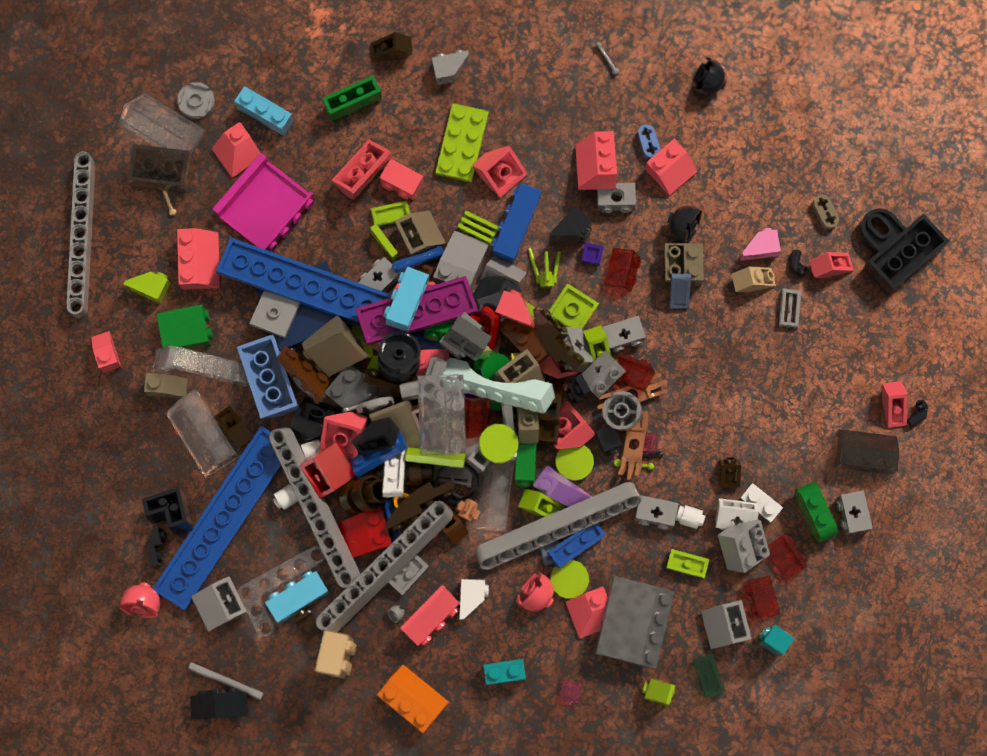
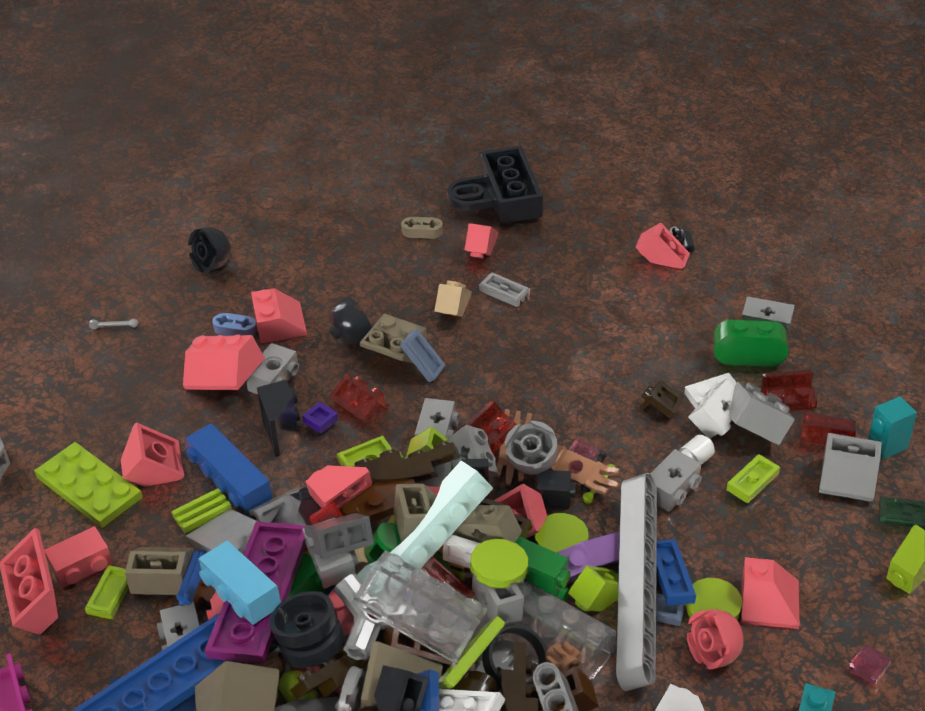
camera: 60 degrees left, 35 degrees down
lime tile [370,224,398,262] -> none
lime plant [528,248,561,289] -> none
flat silver slope [594,576,674,669] -> none
bright pink slope [740,228,781,261] -> none
black arm [790,250,808,277] -> none
clear smoke slope [835,429,899,475] -> none

